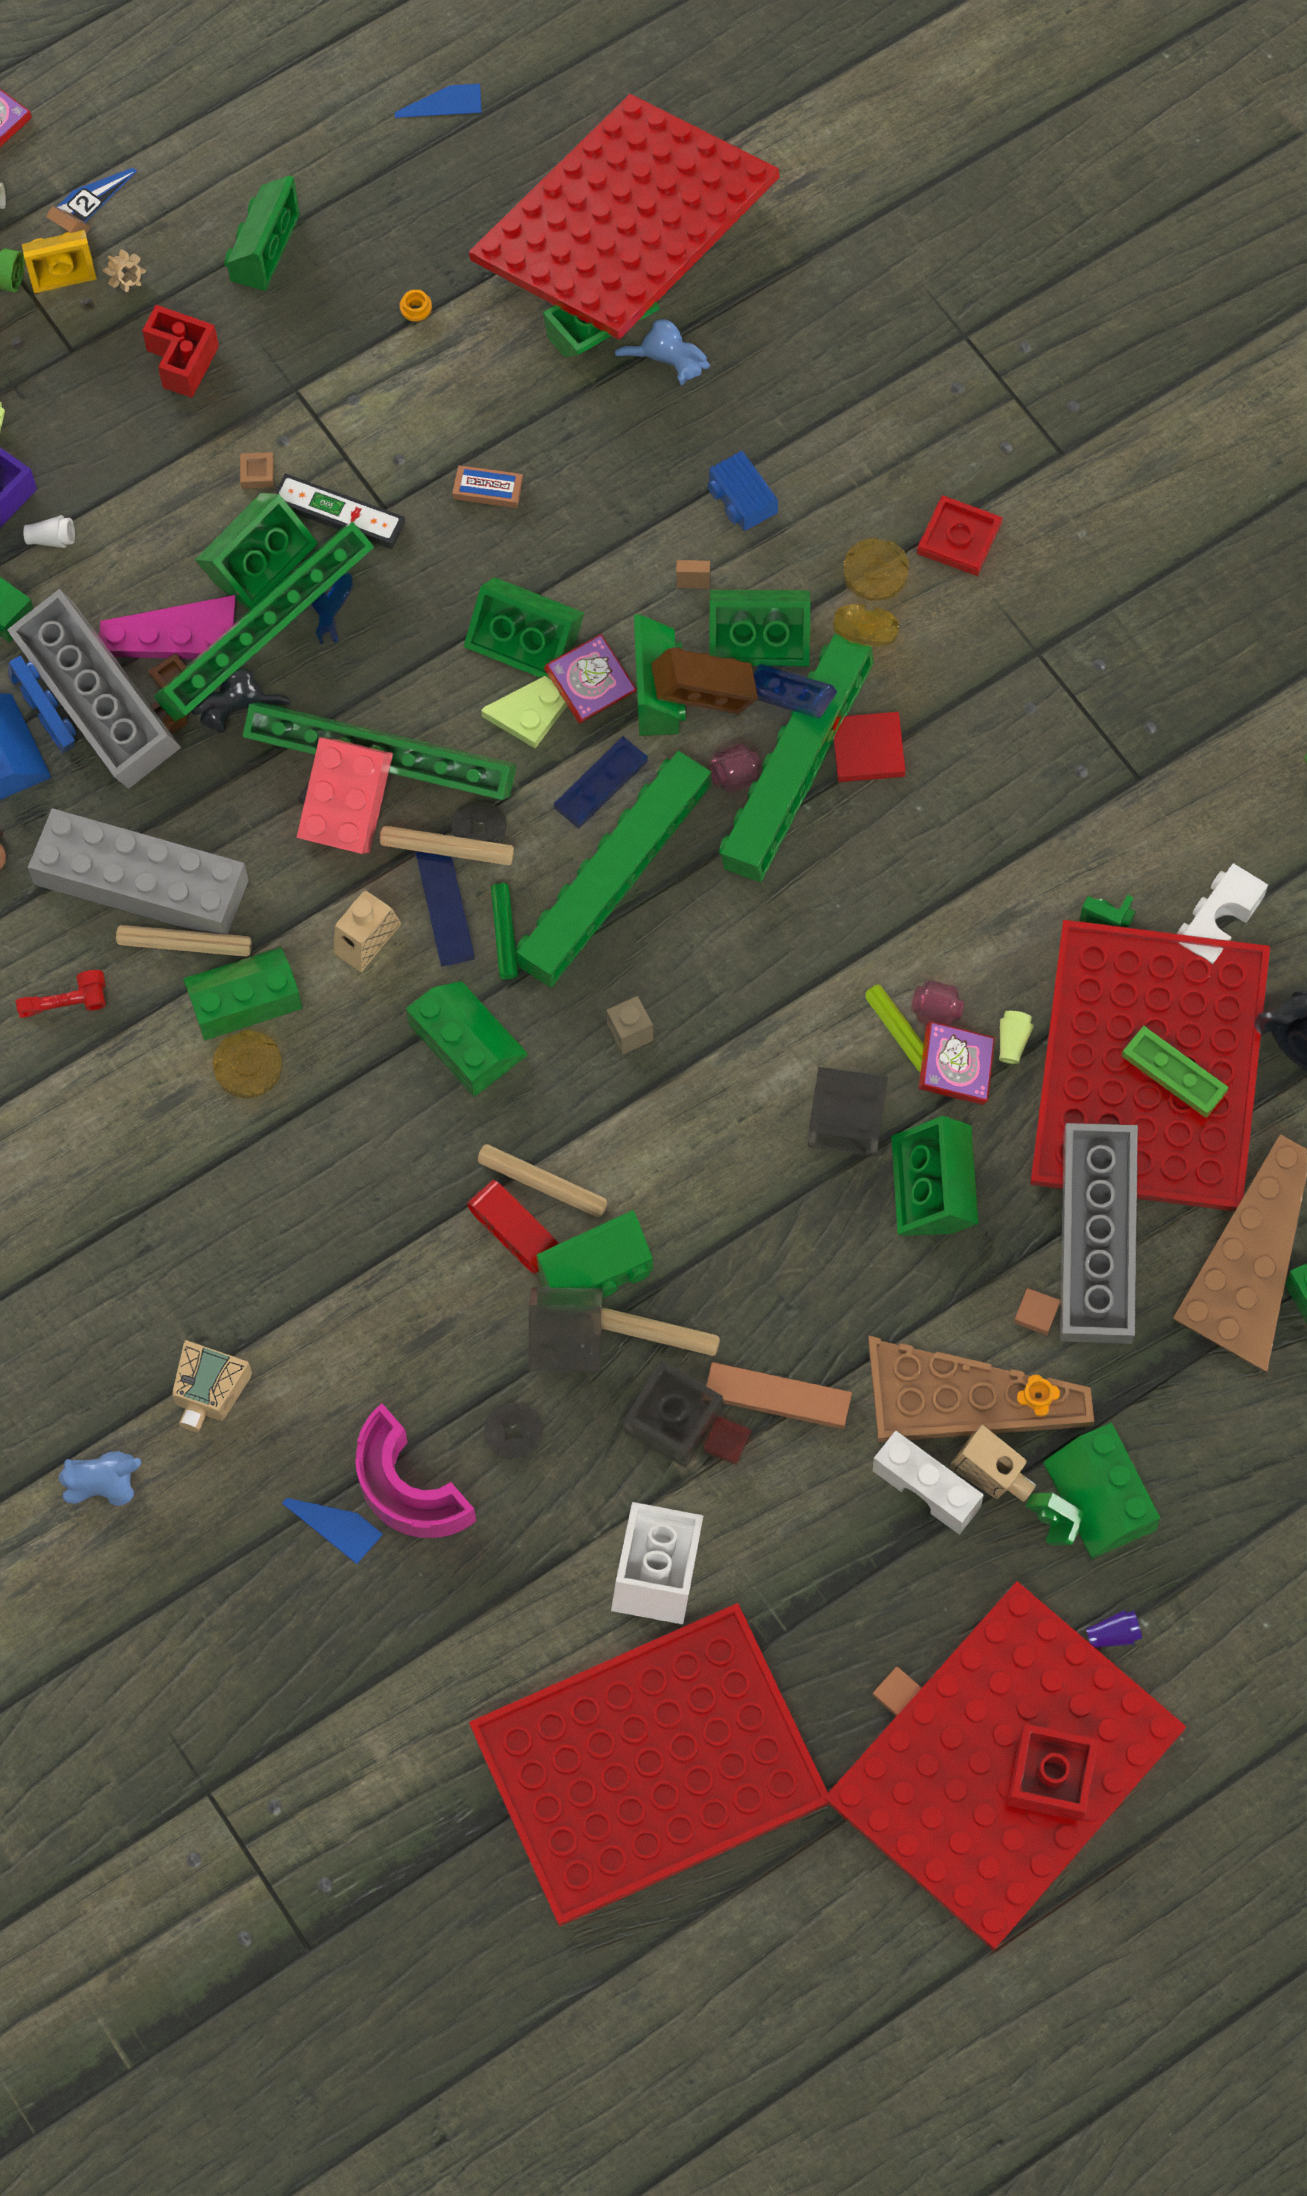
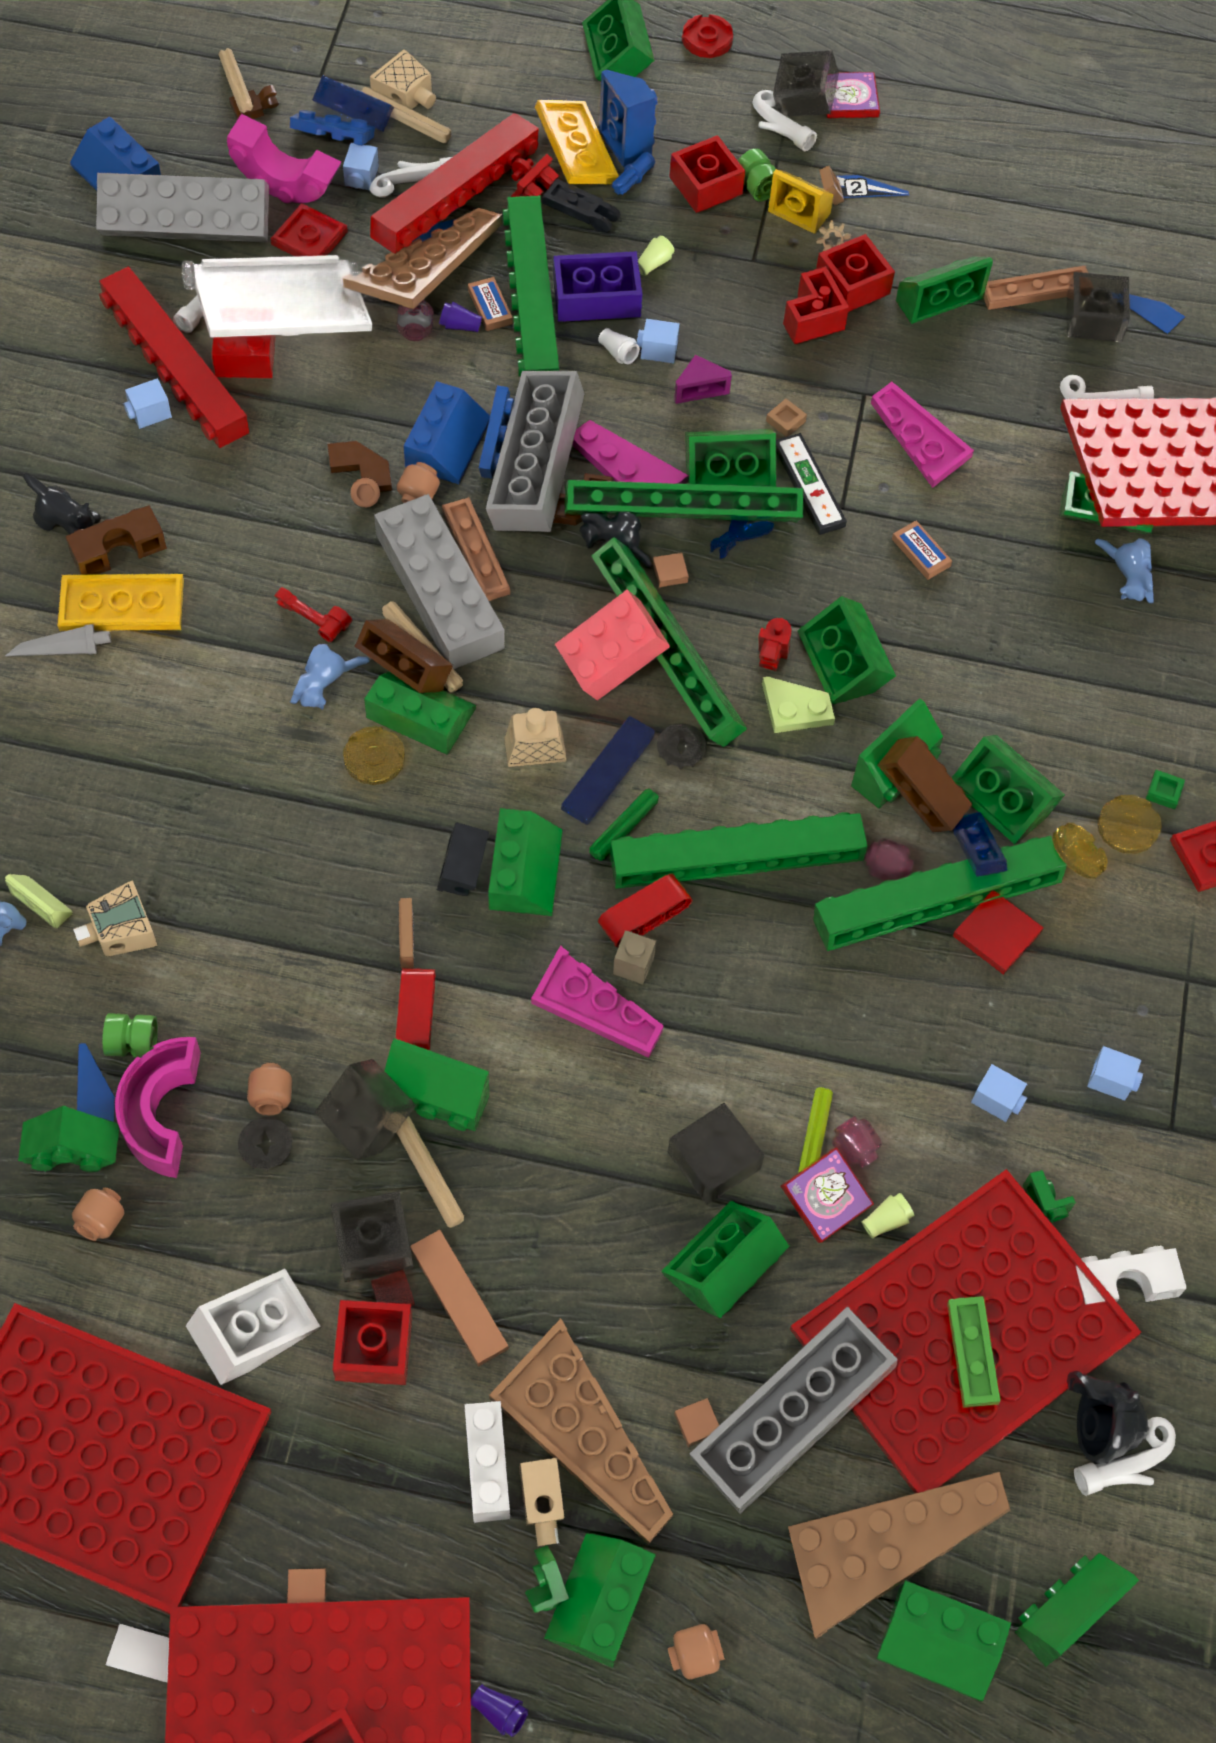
camera: 40 degrees right, 5 degrees down
tan axle [380,826,514,865] -> none
light orange plate [400,290,432,321] -> none
tan axle [478,1144,607,1217] -> none
tile [544,634,637,724] -> none
clear blue tile [554,736,648,829] -> none
medium nougat tile [676,560,710,589] -> none
blue brick [707,451,778,531] -> none
light orange plate [1017,1375,1060,1417] -> none
none -> yellowish green slope [5,874,73,928]
none -> green brick [18,1106,119,1172]
none -> nougat head [72,1187,124,1241]
none -> bright green wheel [103,1013,158,1058]
none -> white sticker [105,1624,169,1683]
none -> nougat head [247,1063,292,1116]
none -> medium blue animal [290,644,370,709]
none -> red brick [332,1300,412,1385]
none -> reddish brown brick [355,619,453,693]
none -> nougat head [397,462,440,503]
none -> medium nougat tile [399,898,414,969]
none -> black hinge [436,822,489,896]
none -> nougat tile [442,497,510,601]
none -> dark pink wing [531,945,664,1058]
none -> red beam [598,874,692,948]
none -> light blue brick [637,319,680,364]
none -> nougat tile [653,553,689,587]
none -> nougat head [668,1624,725,1680]
none -> magenta slope [674,354,732,404]
none -> red hips [758,618,792,671]
none -> red brick [816,234,895,312]
none -> dark pink wing [871,382,974,488]
none -> light blue brick [971,1064,1027,1122]
none -> nougat tile [984,266,1094,310]
none -> white plant [1060,375,1154,399]
none -> clear smoke brick [1067,272,1130,342]
none -> light blue brick [1087,1046,1143,1101]
none -> green tile [1145,770,1185,810]

